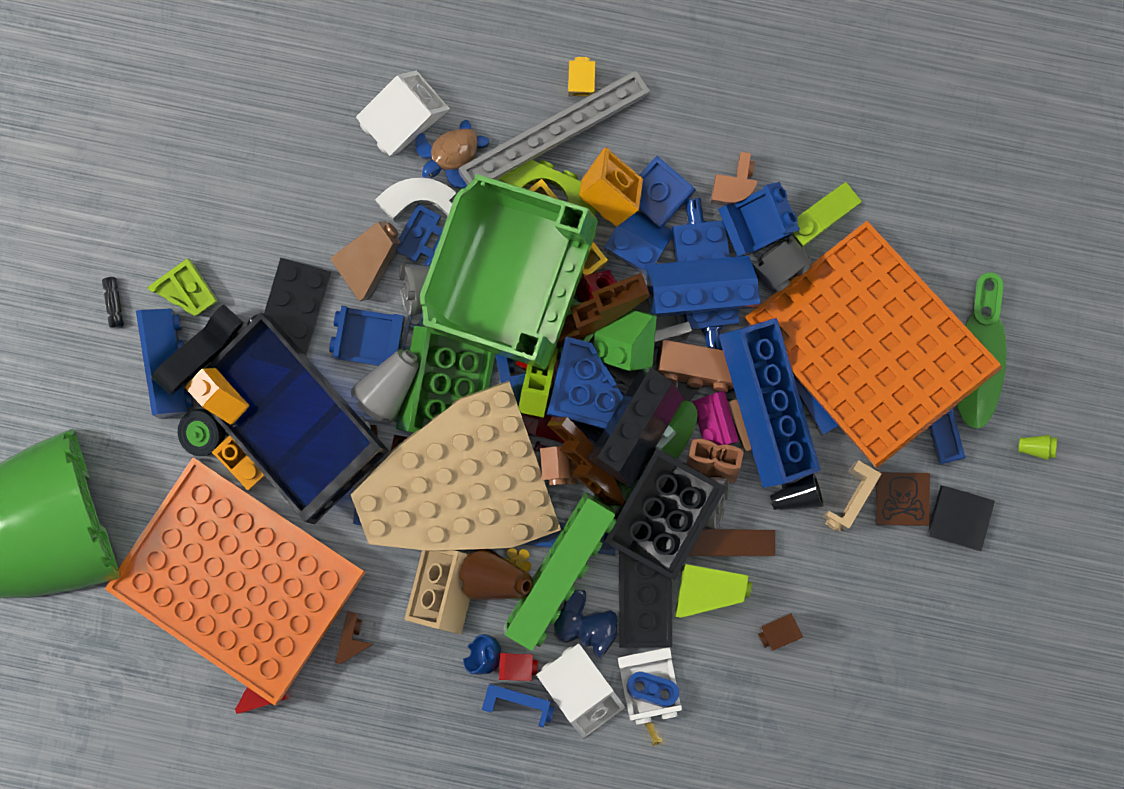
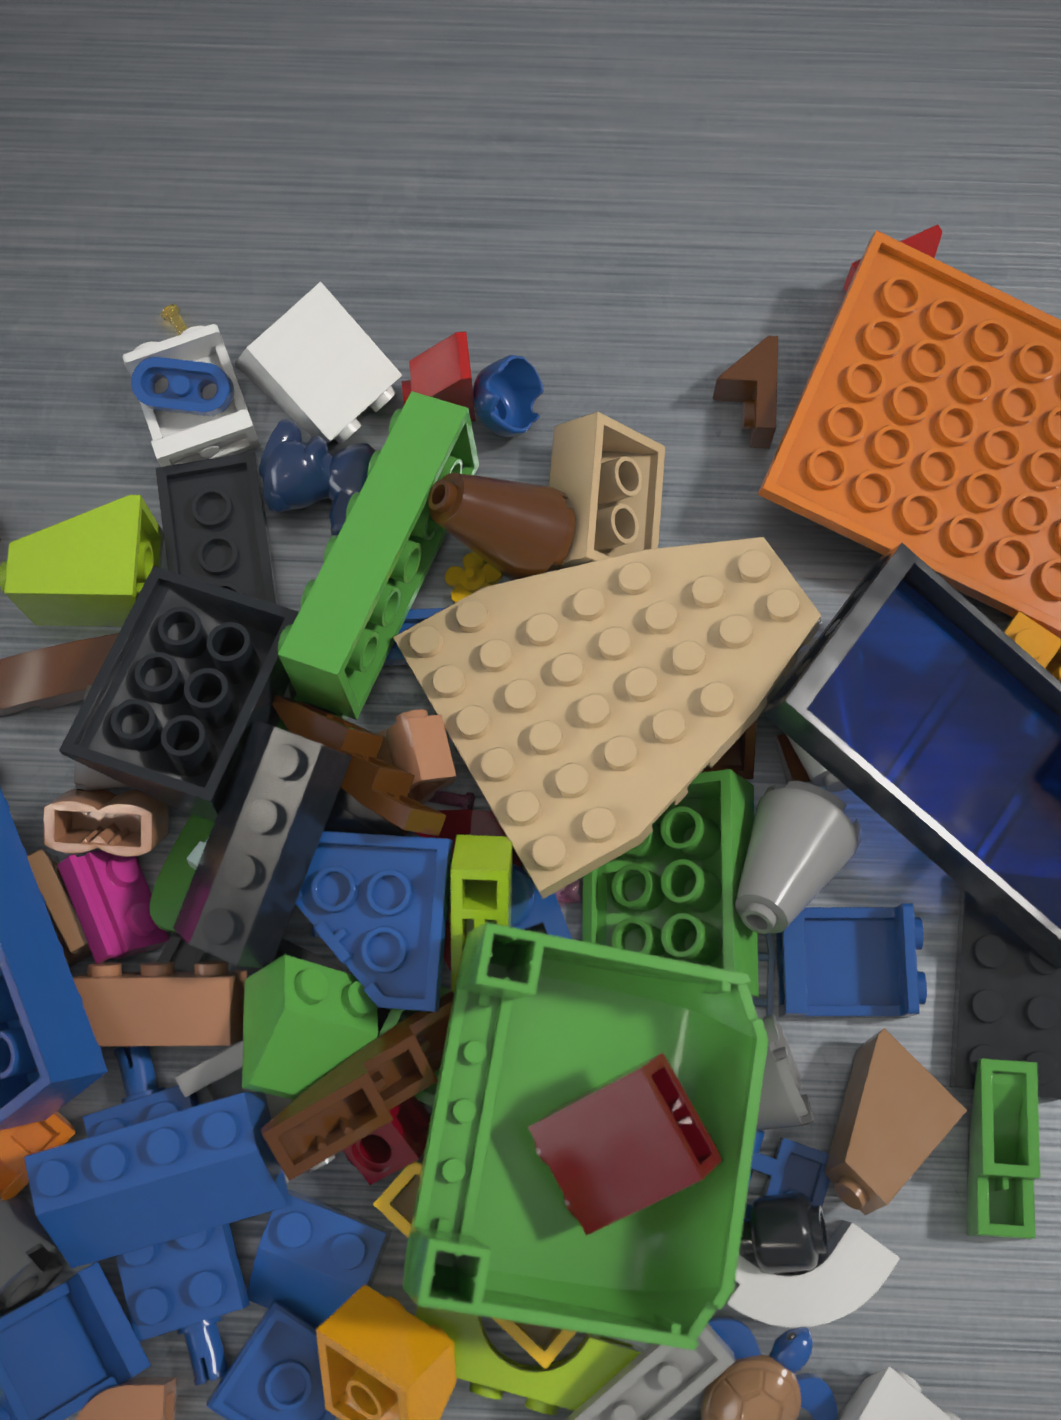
camera: 170 degrees right, 10 degrees down
blue panel [482,683,555,728] -> none
none -> dark red brick [528,1052,723,1236]
none -> black head [741,1192,828,1274]
none -> bright green slope [967,1059,1040,1240]

